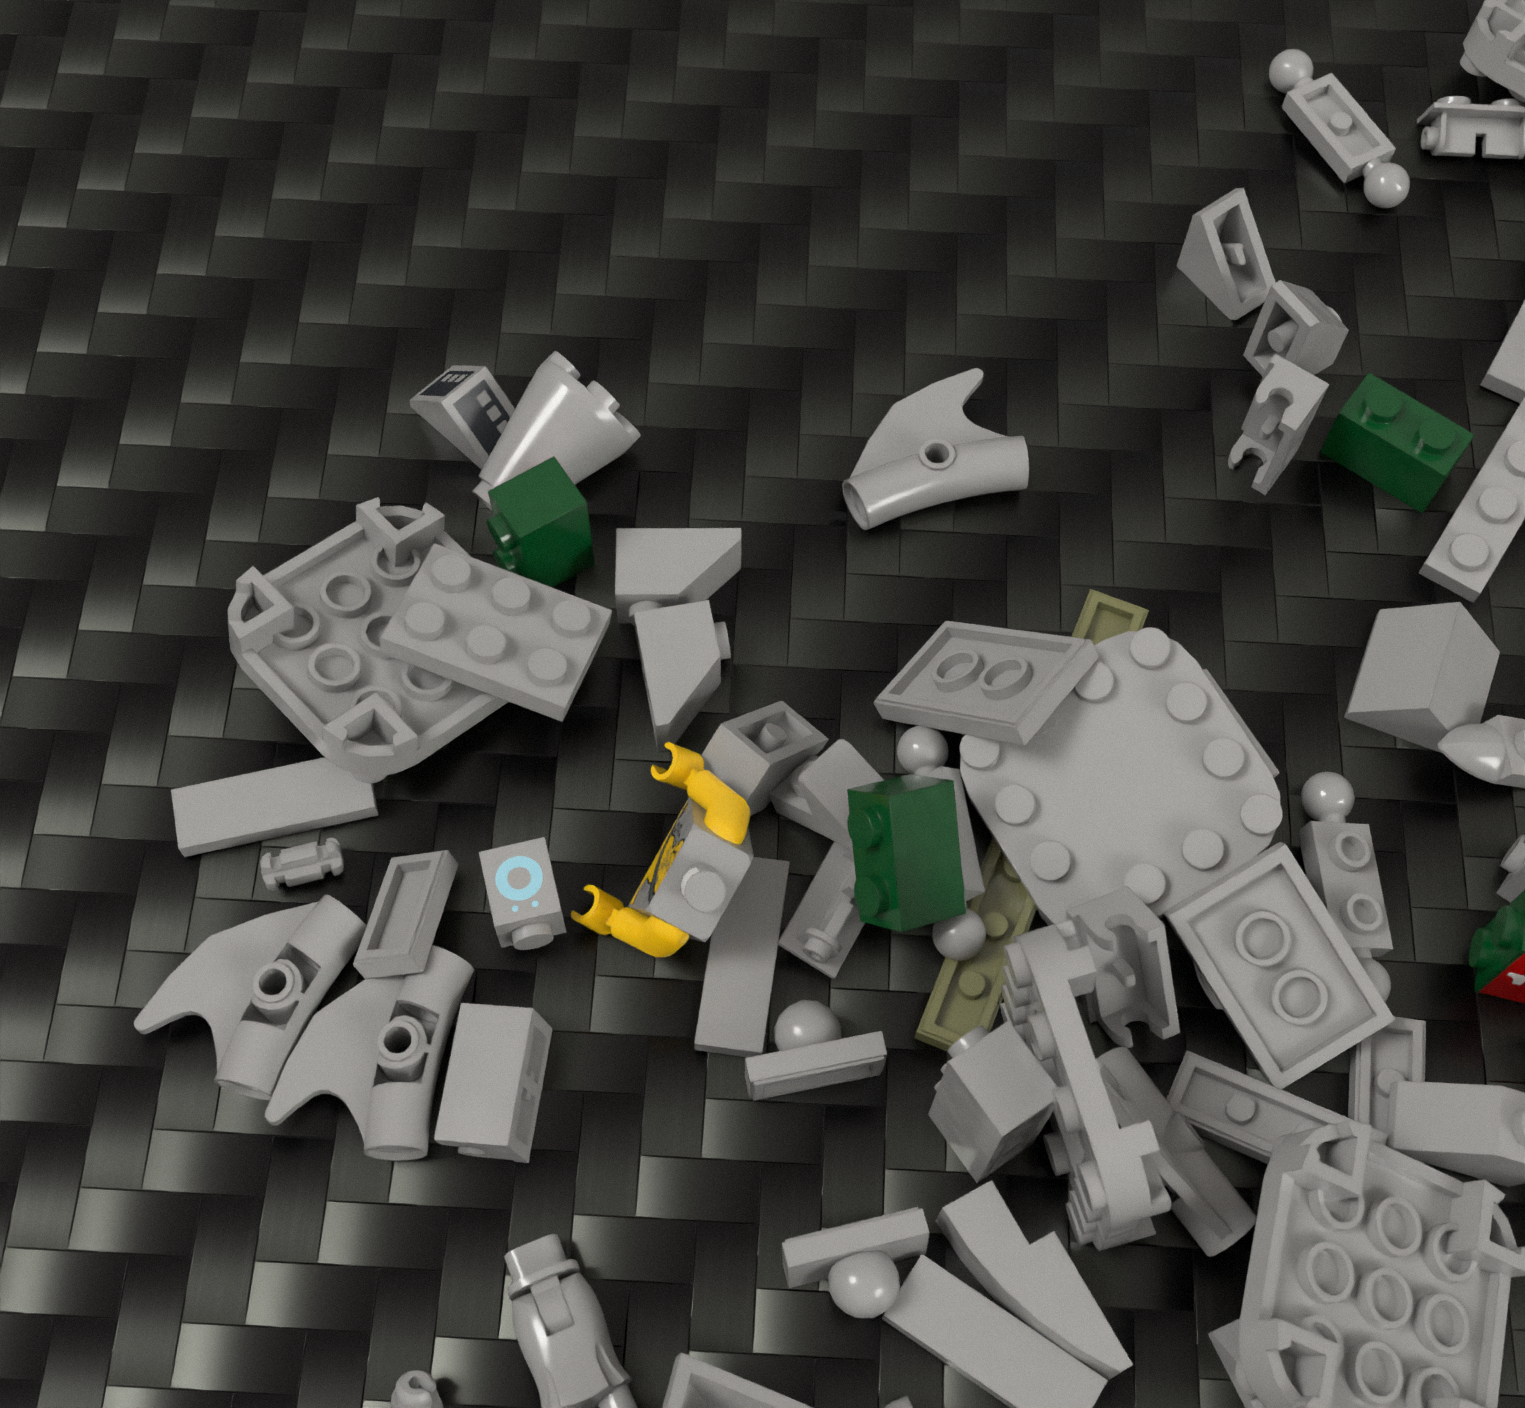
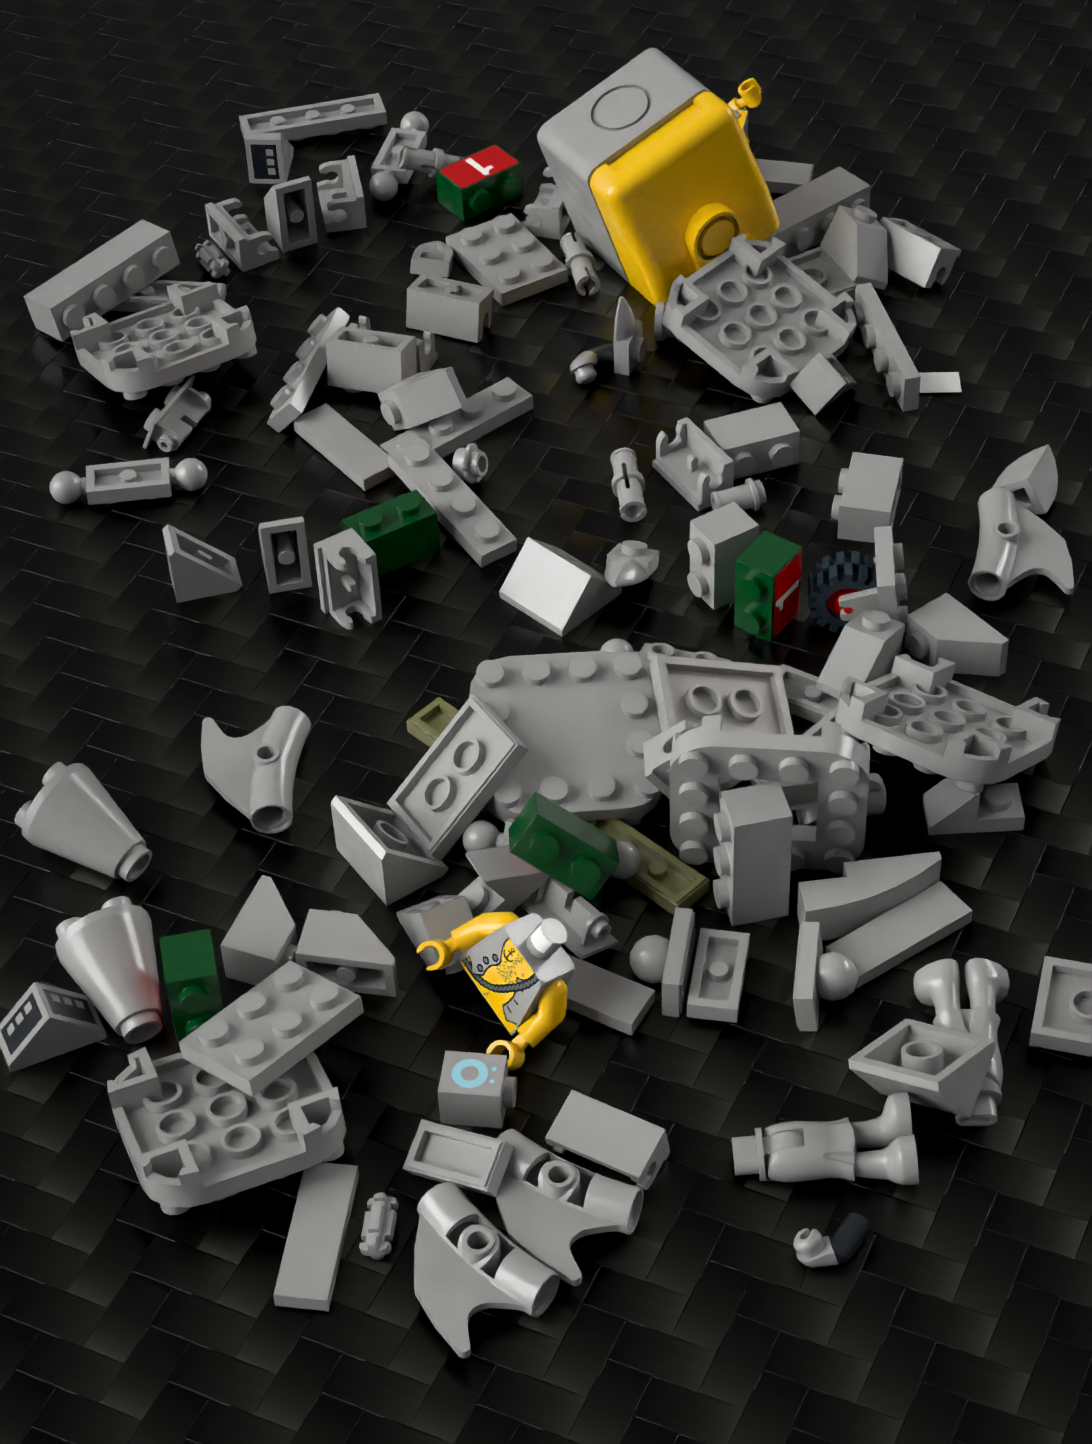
camera: 65 degrees left, 20 degrees down
none -> light grey cone [15,762,152,882]
none -> light grey slope [331,795,449,906]
none -> light grey plate [687,928,750,1023]

